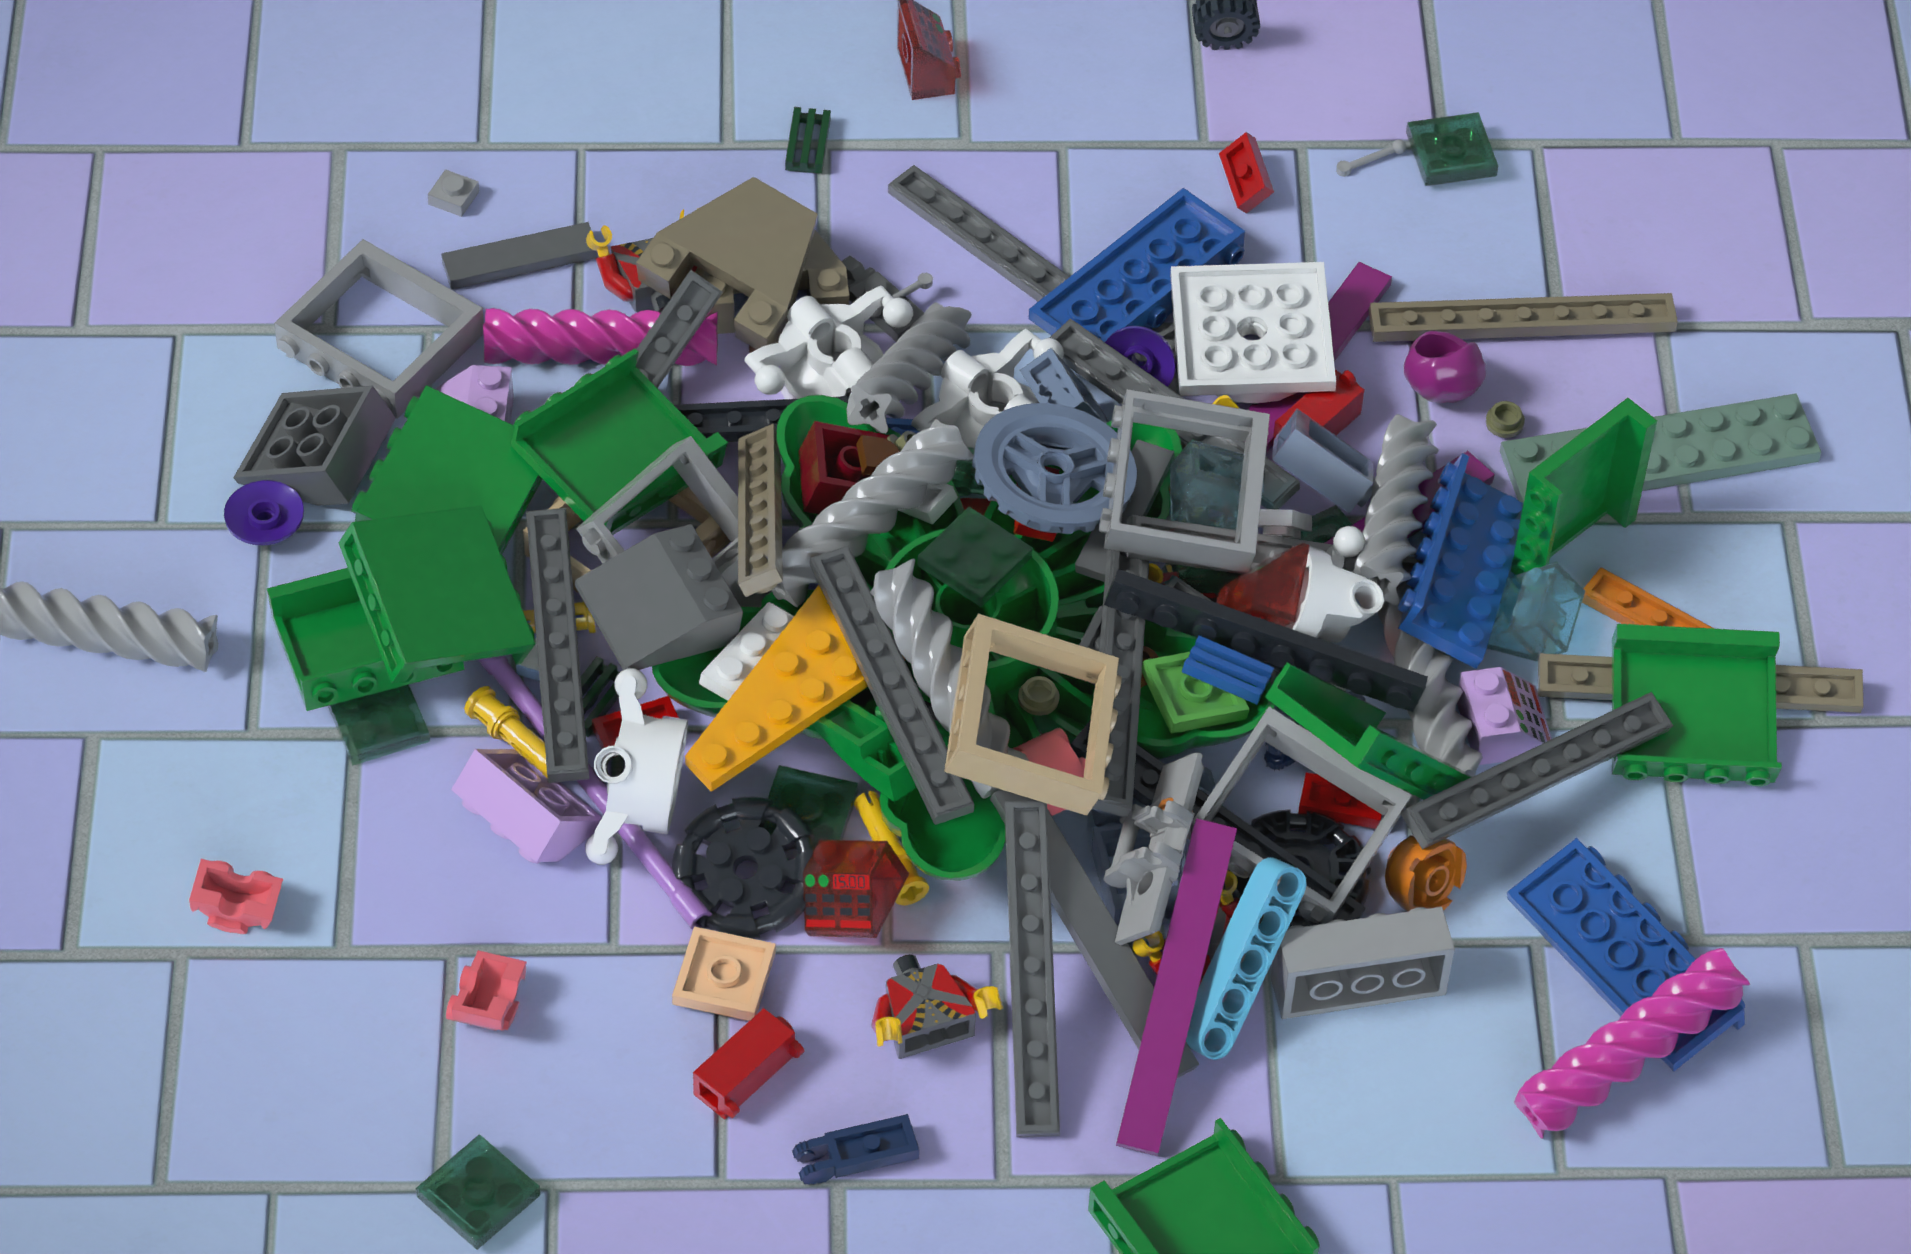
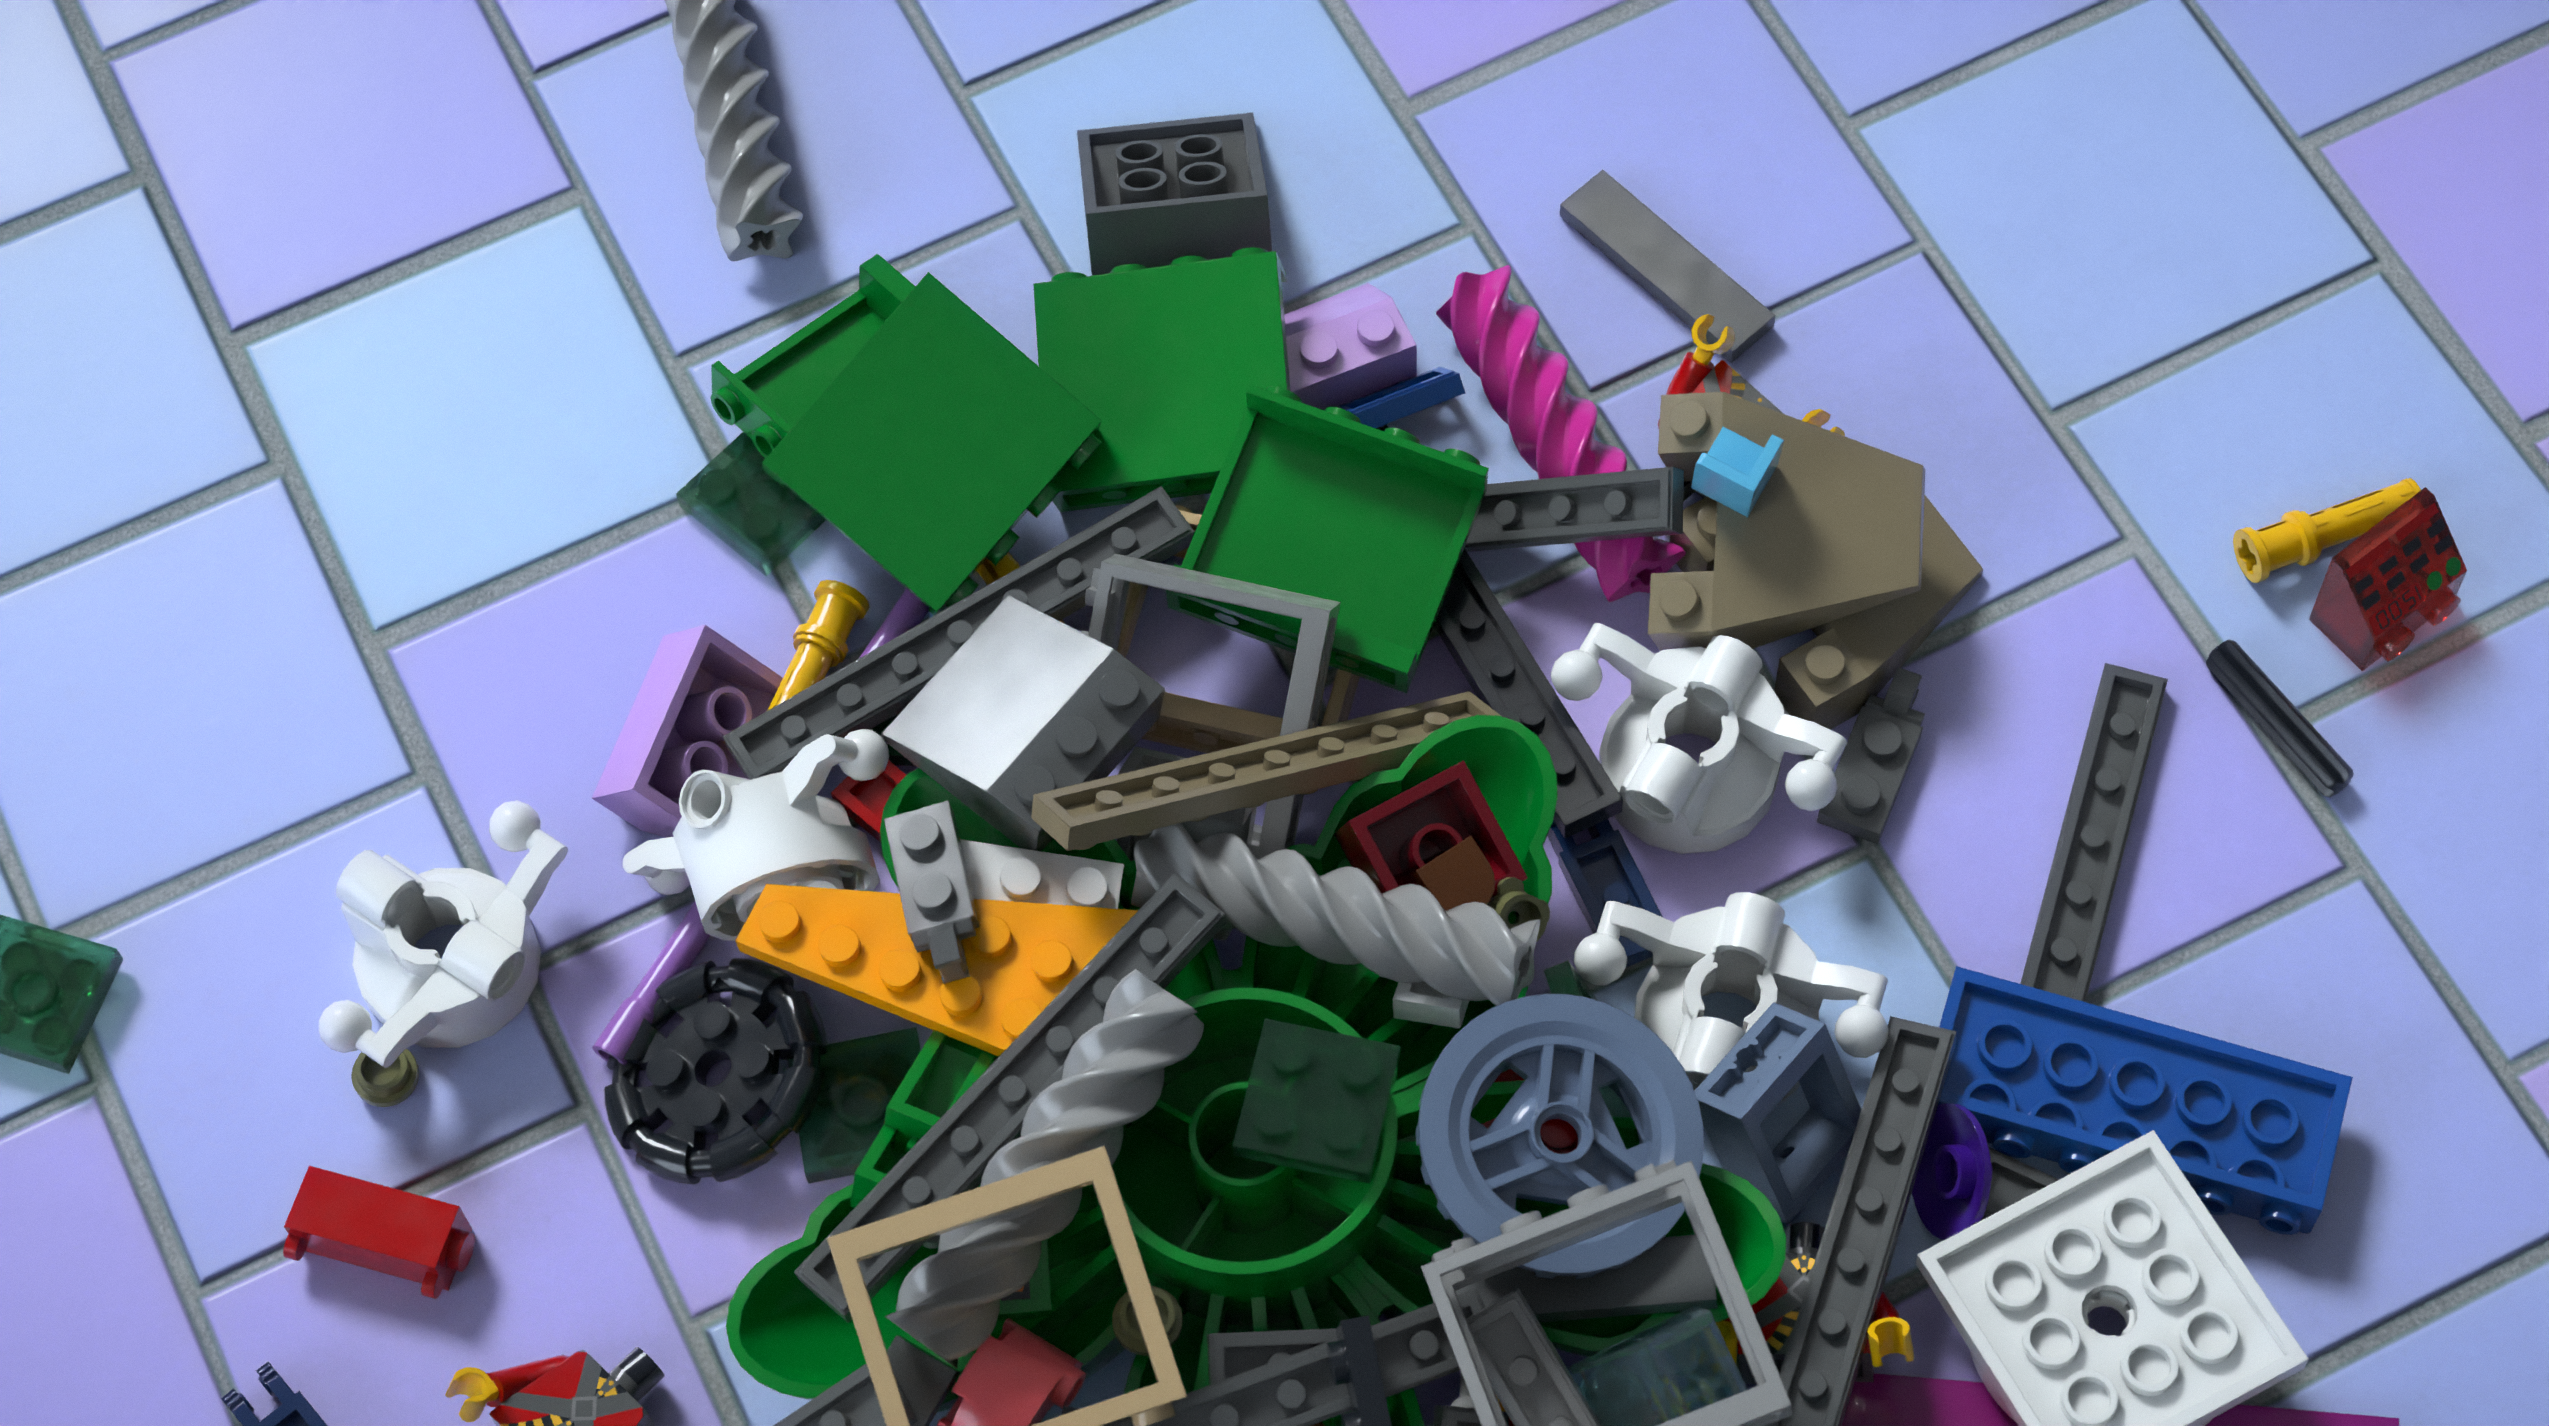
camera: 70 degrees right, 10 degrees up
coral cylinder [189,859,283,934] -> none
dark purple dish [224,480,304,545] -> none
light grey window [274,239,484,419] -> none
light grey plate [428,169,479,217] -> none
coral cylinder [446,950,527,1031] -> none
light nougat plate [672,927,776,1021] -> none
dark green tile [785,107,831,173] -> none
clear red slope [803,840,909,938] -> none
light grey piece [847,302,972,433] -> none
light grey hinge [871,273,933,317] -> none
red plate [1219,132,1274,214] -> none
none -> white piece [319,800,568,1068]
none -> olive plate [351,1048,419,1107]
none -> hinge [884,800,980,984]
none -> blue tile [1337,367,1466,428]
none -> medium azure panel [1691,426,1784,518]
none -> black axle [2206,639,2354,797]
none -> yellow pin [2233,478,2425,583]

